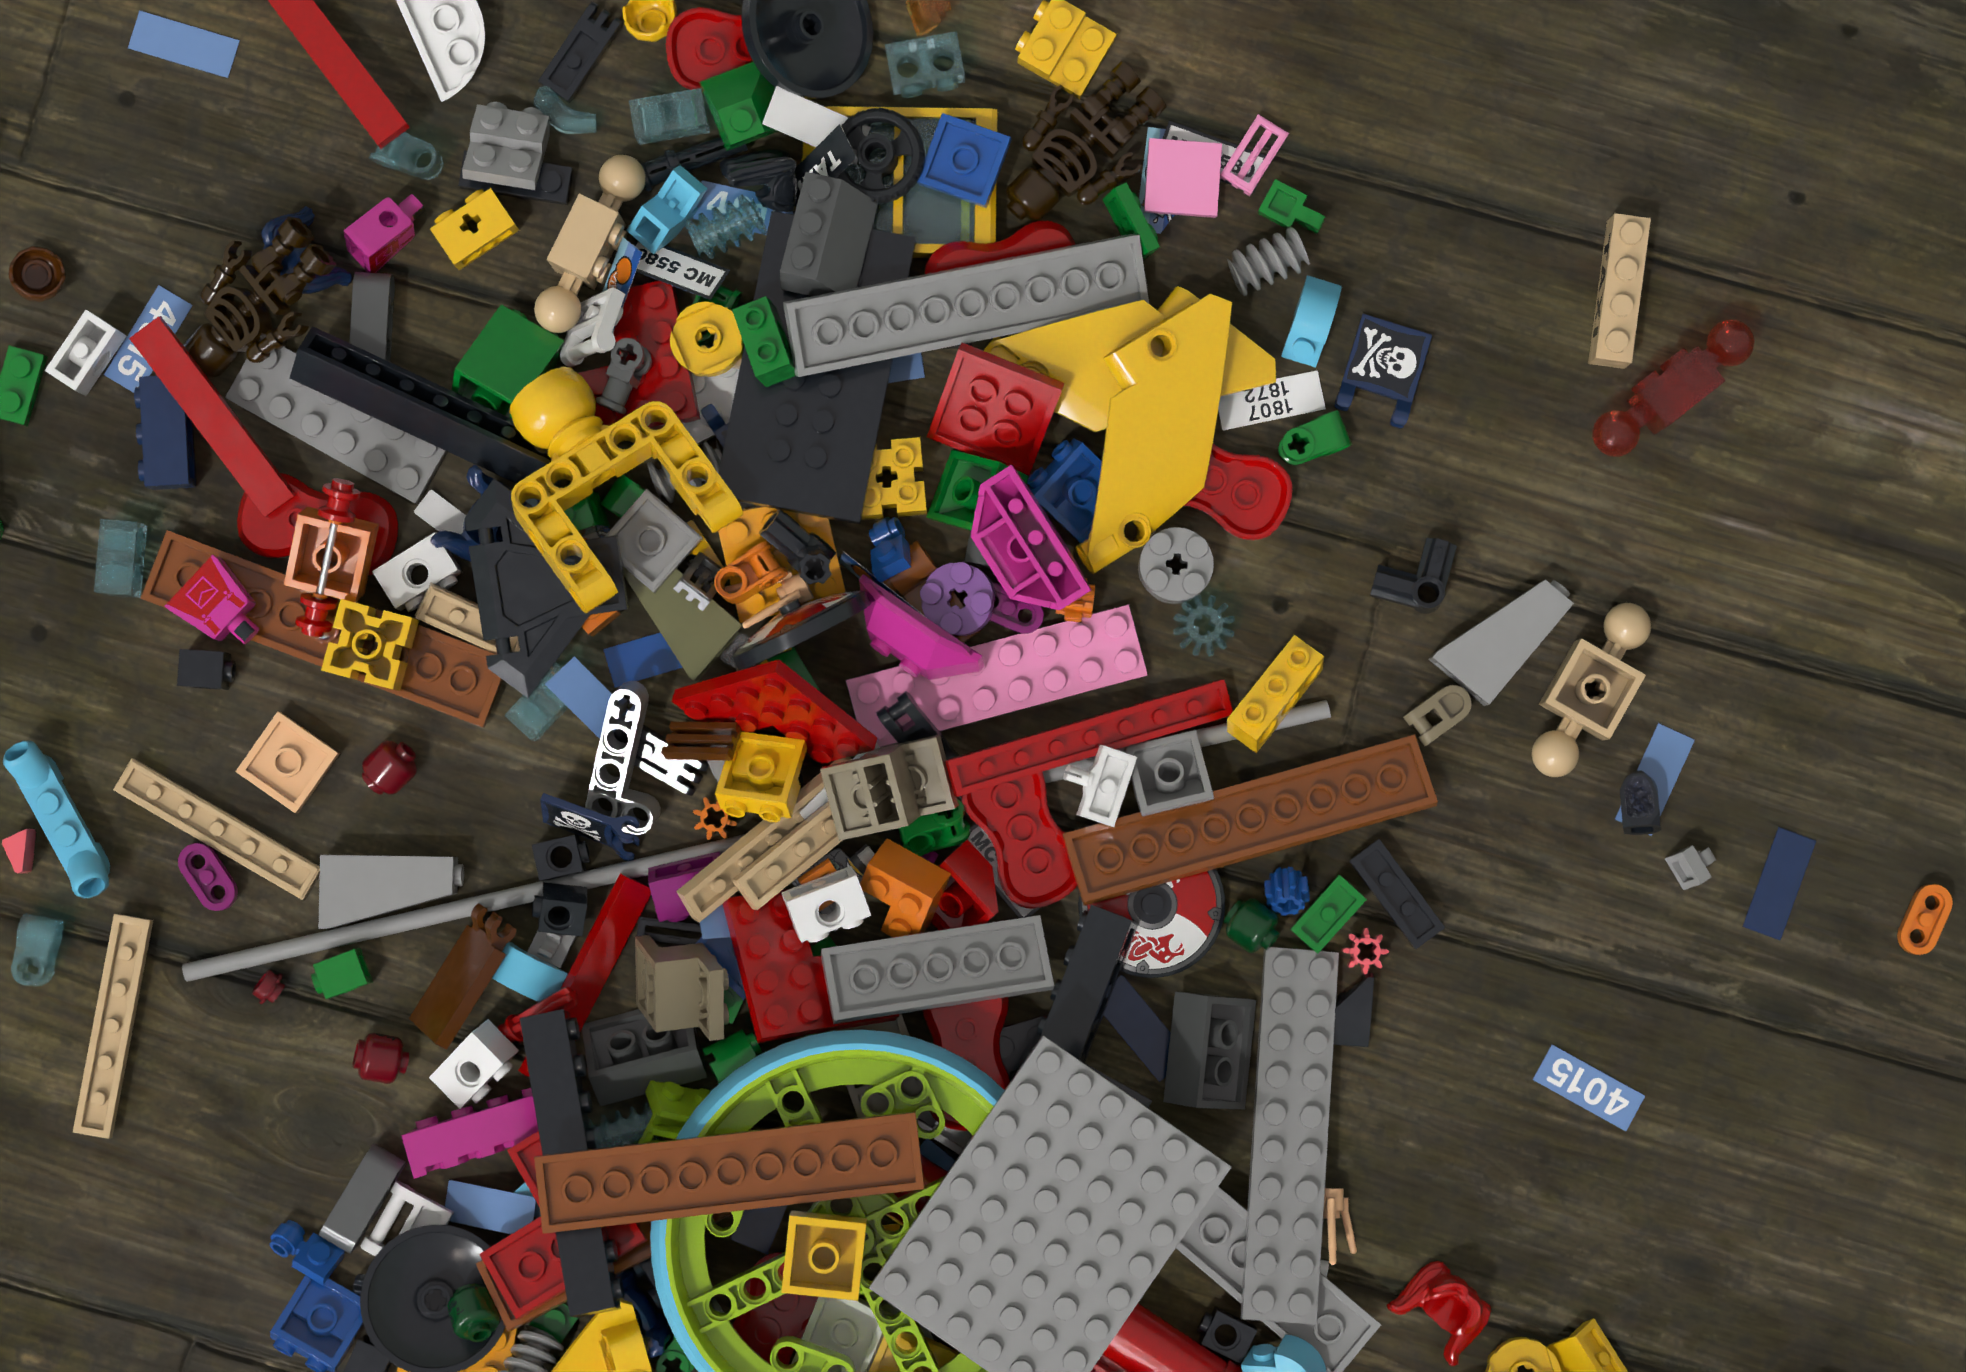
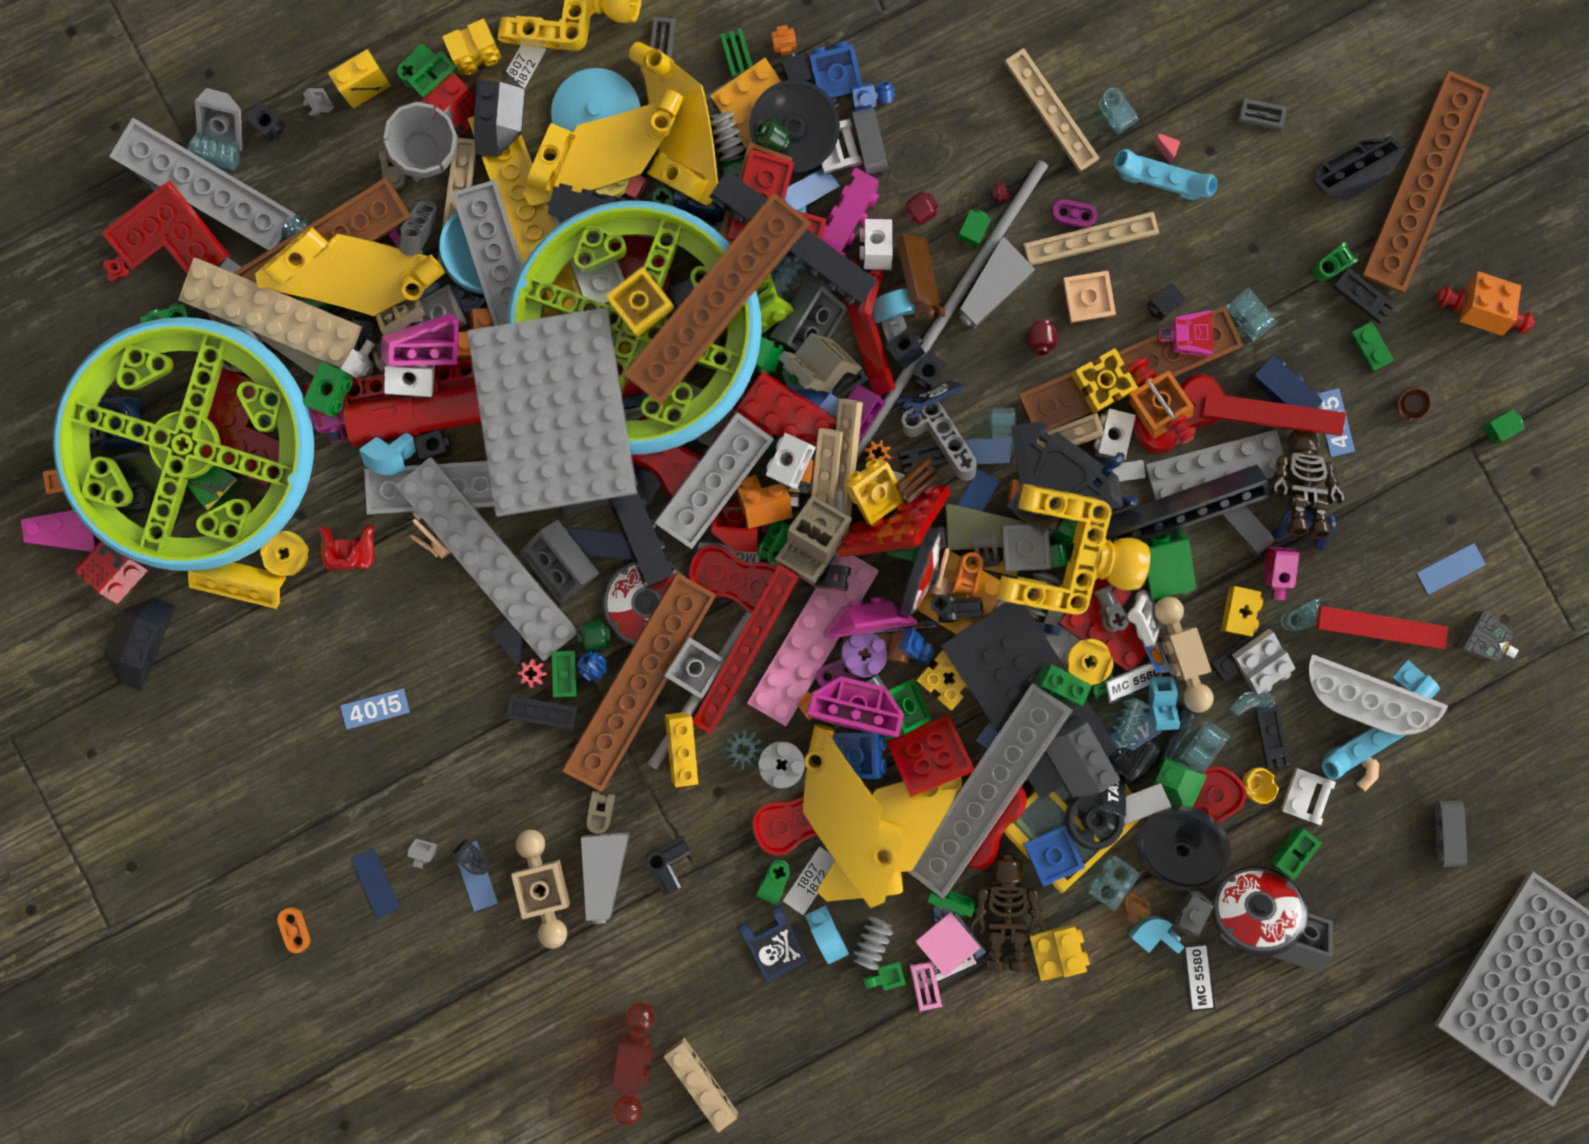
camera: 135 degrees right, 0 degrees up
white brick [45,310,126,396] -> none
white plate [1063,745,1137,827] -> none

